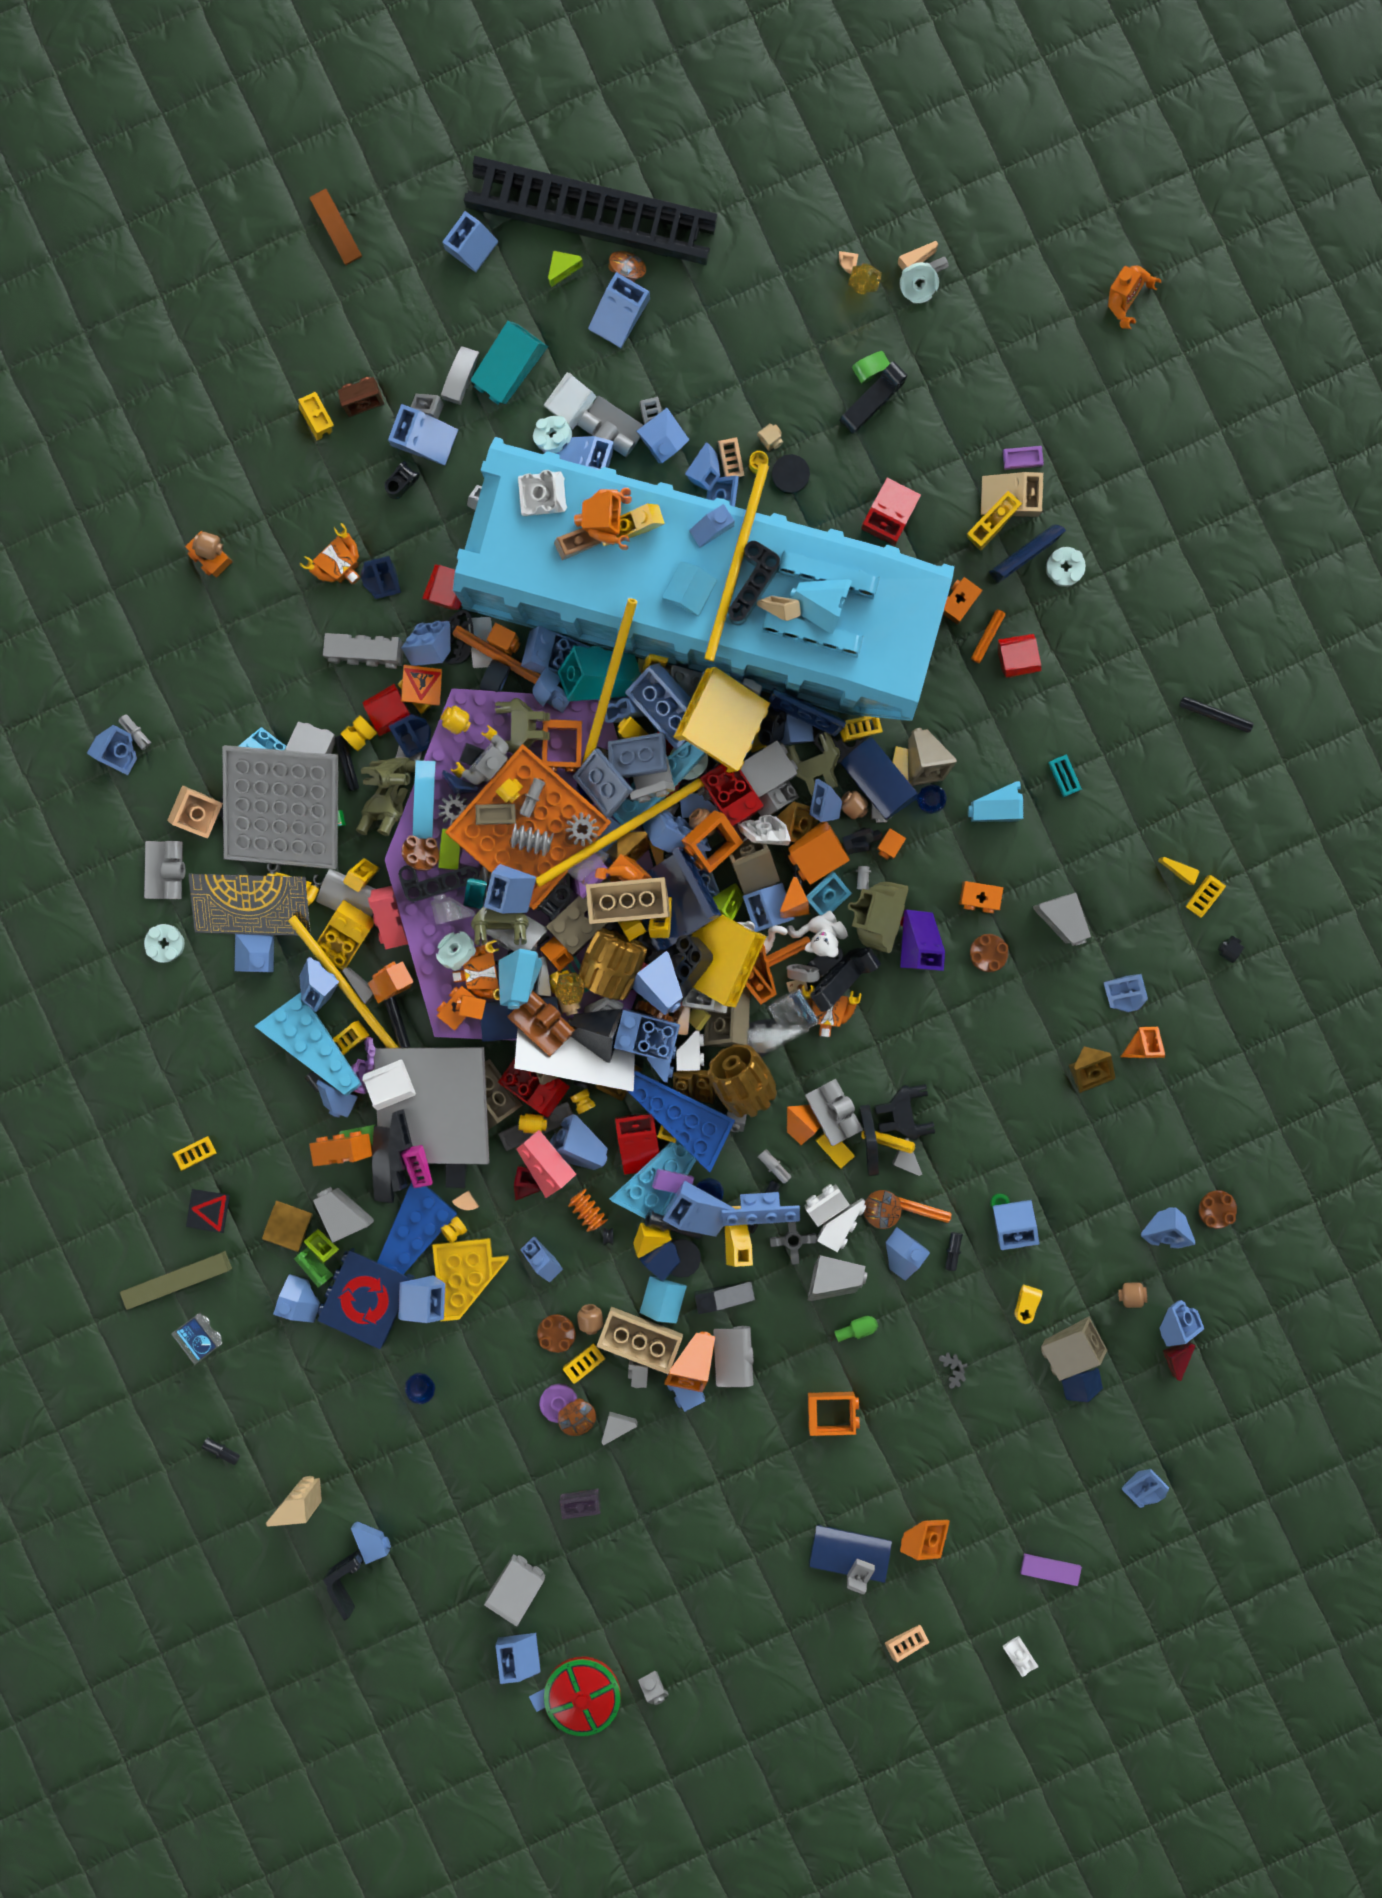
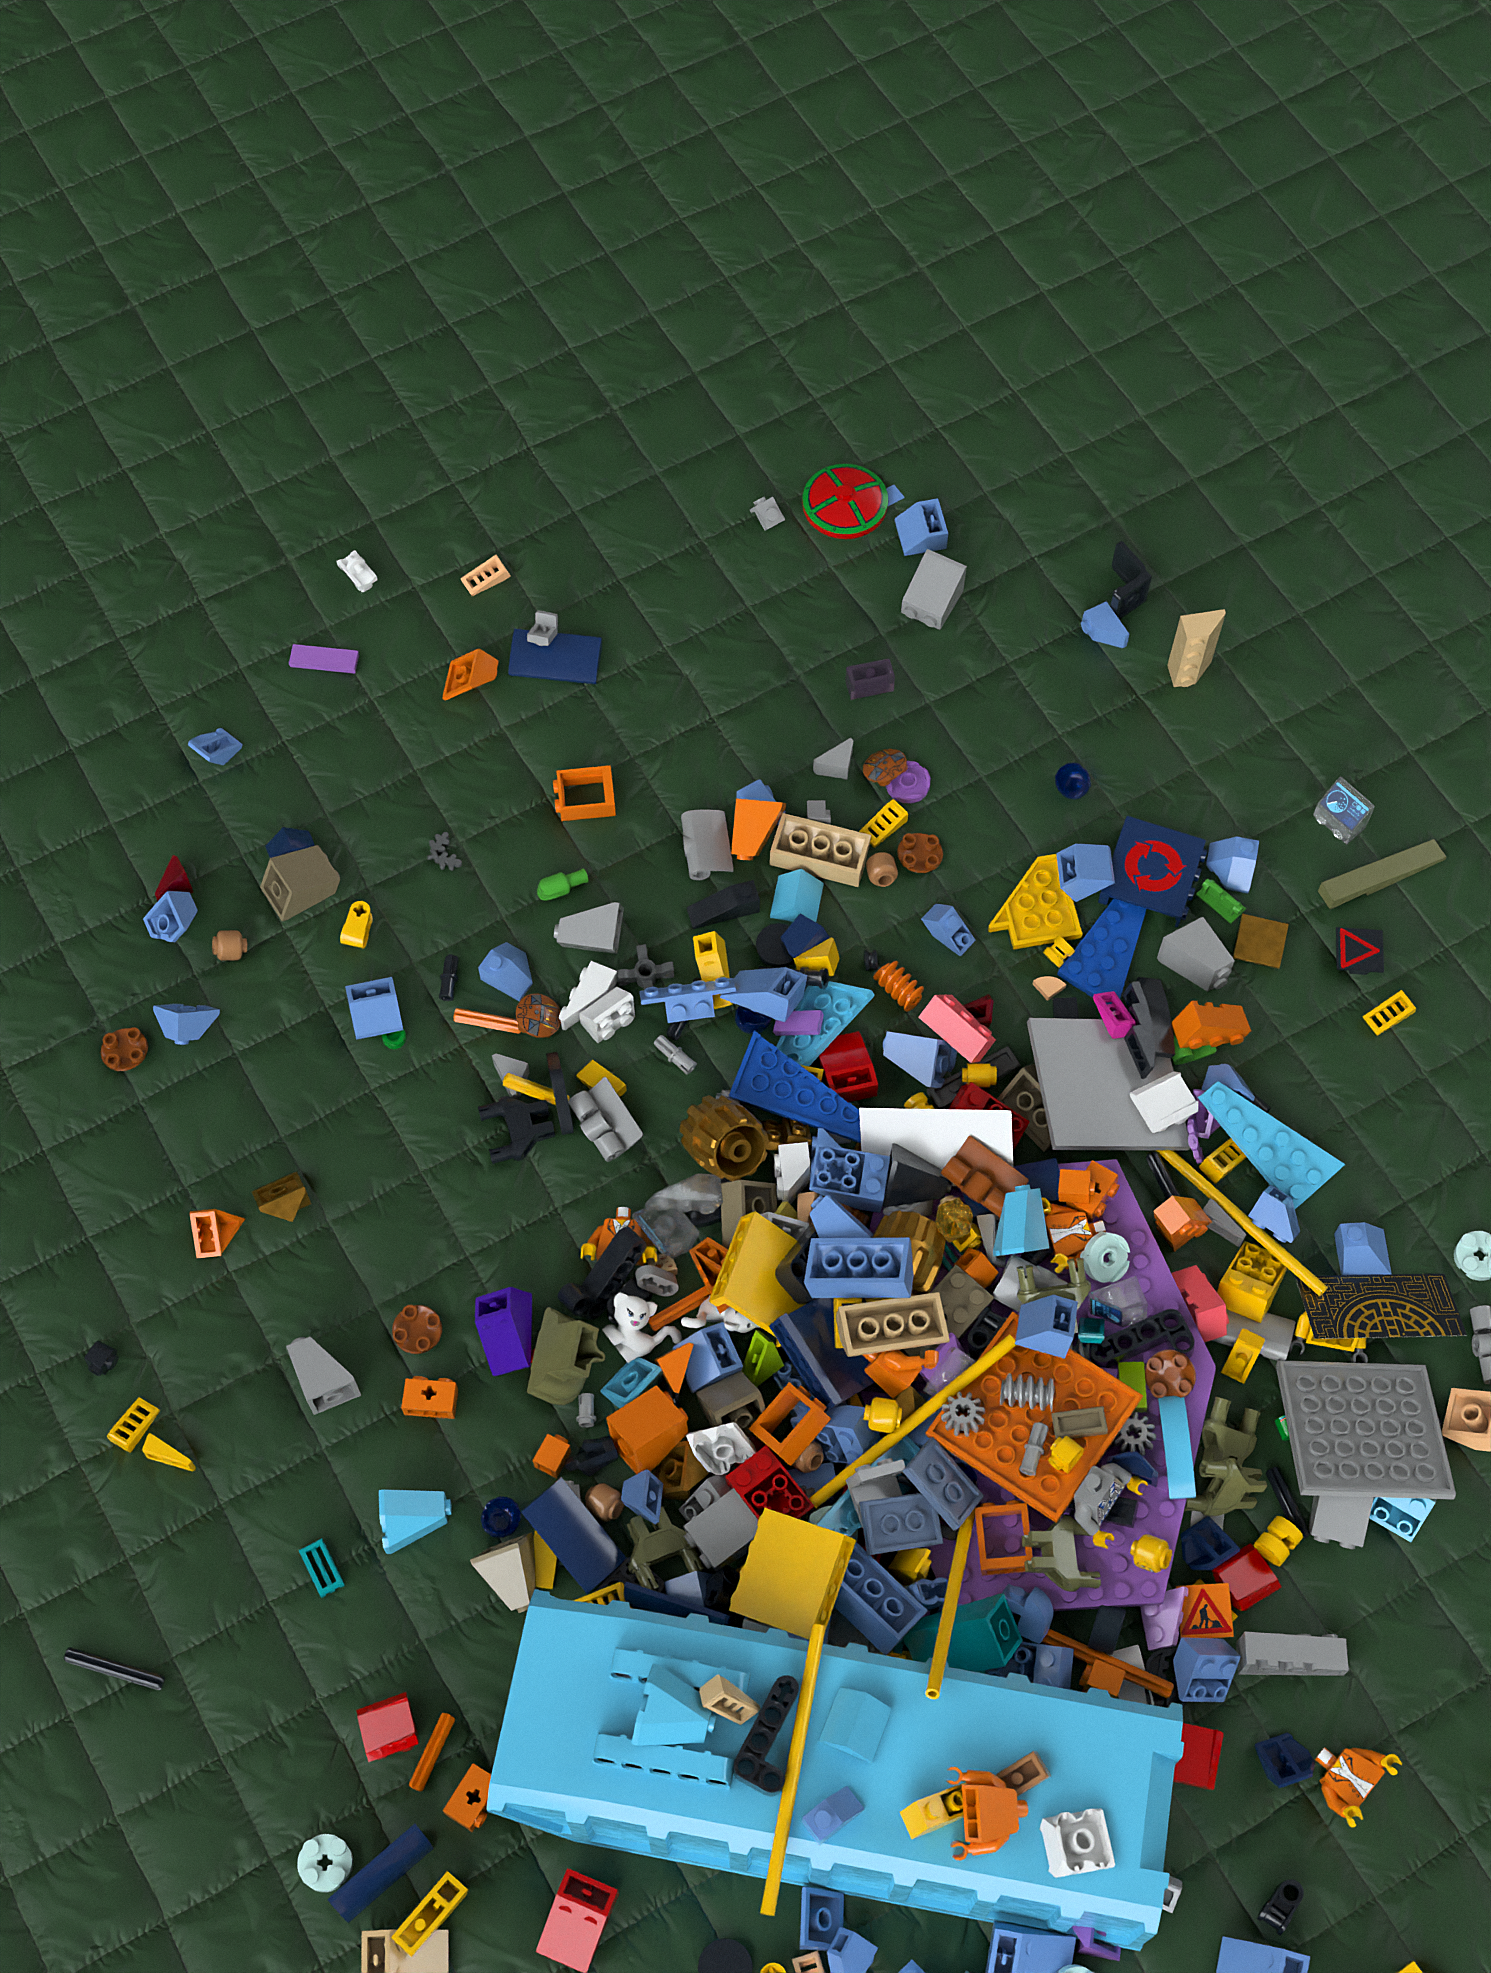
camera: 175 degrees right, 25 degrees down
black axle [202,1437,240,1465] -> none
lime slope [303,1229,339,1264] -> none
orange slope [787,1105,821,1145] -> none
medium blue slope [1104,974,1148,1012] -> none
none -> medium blue slope [804,1238,914,1298]
none -> yellow head [863,1397,902,1434]
none -> lavender wing [1140,1587,1189,1651]

